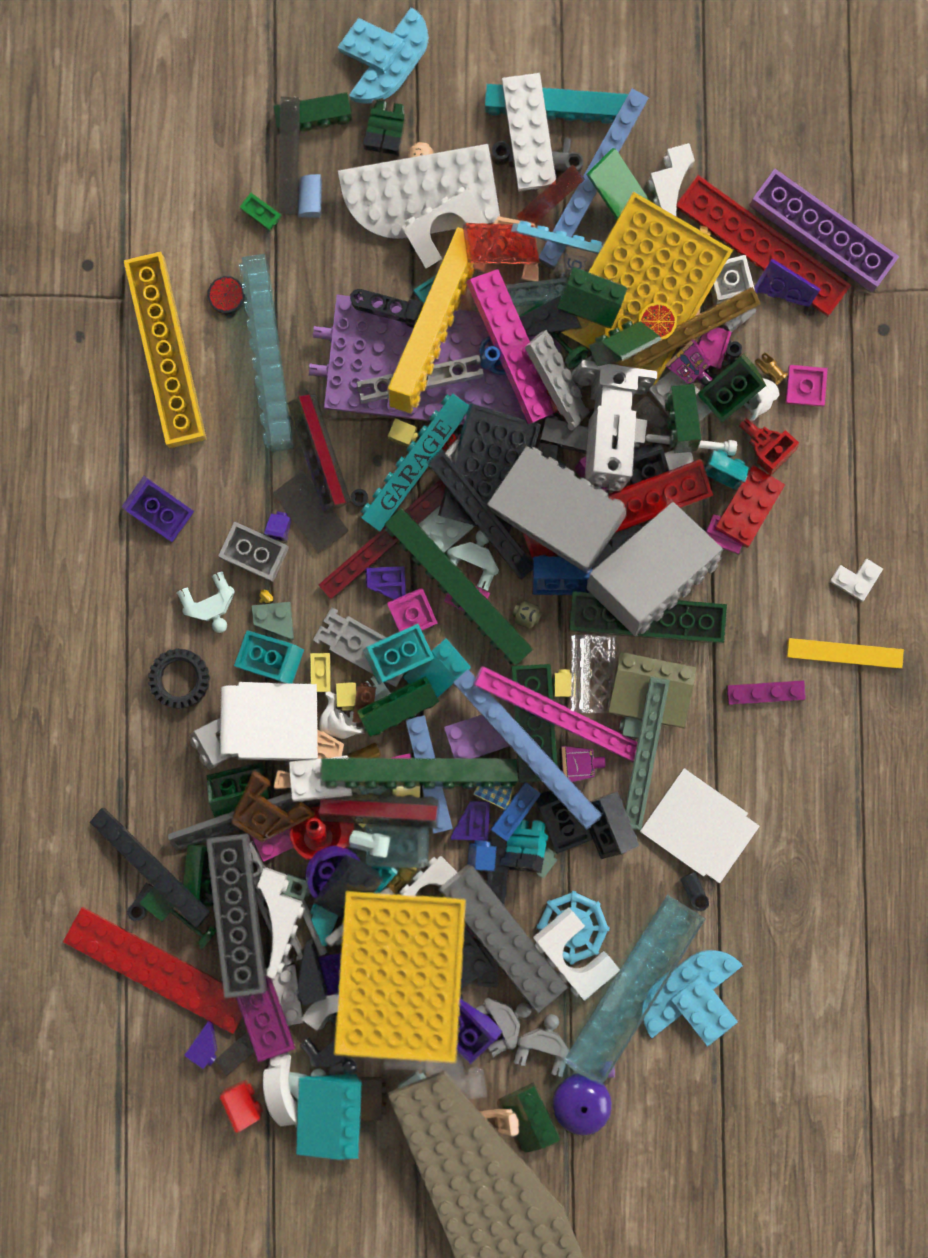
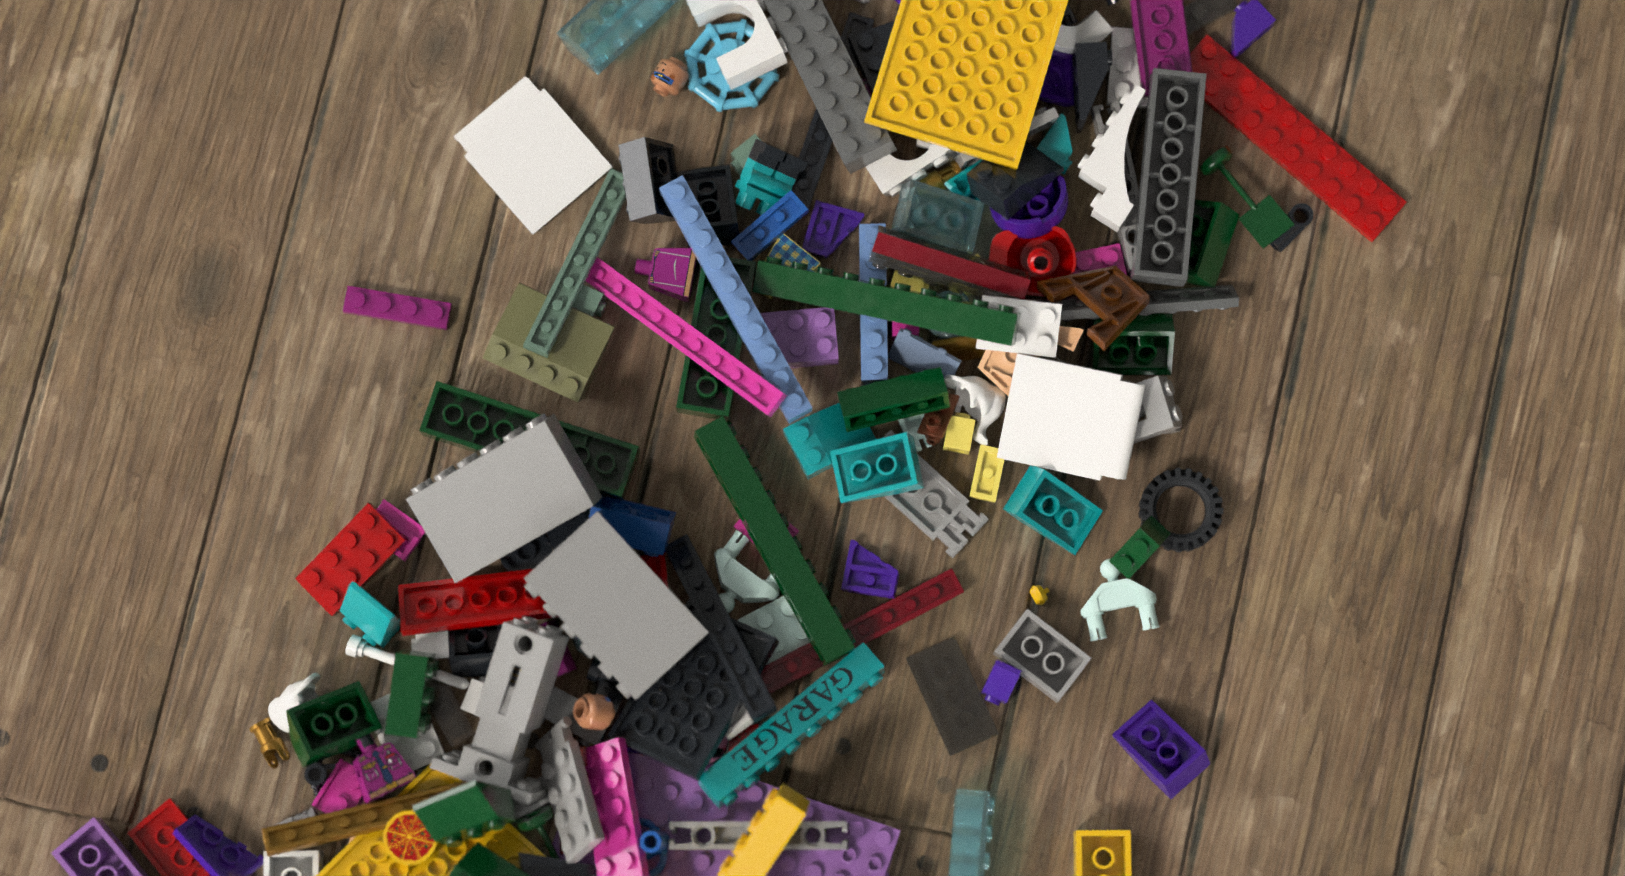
camera: 165 degrees left, 5 degrees down
black plate [89,808,211,928] -> none
sand green wing [252,602,294,639] -> none
sand green brick [281,874,310,900] -> none
clear smoke brick [287,394,351,511] -> none
white bar [300,900,327,956] -> none
light aqua piece [349,830,390,857] -> none
black bush [351,489,368,507] -> none
dark pink plate [387,588,437,632] -> none
light yellow brick [388,419,418,447] -> none
blue brick [468,840,496,871] -> none
olive head [512,601,542,629] -> none
light yellow brick [554,669,574,697] -> none
clear fence [571,634,615,713] -> none
black piece [680,872,709,911] -> none
red brick [739,418,799,475] -> none
dark pink plate [785,365,828,407] -> none
yellow tile [786,638,904,669] -> none
white plate [829,559,883,602] -> none
none -> nougat head [573,693,615,730]
none -> nougat head [650,57,689,97]
none -> sand blue piece [888,328,962,389]
none -> dark green piece [1109,516,1171,579]

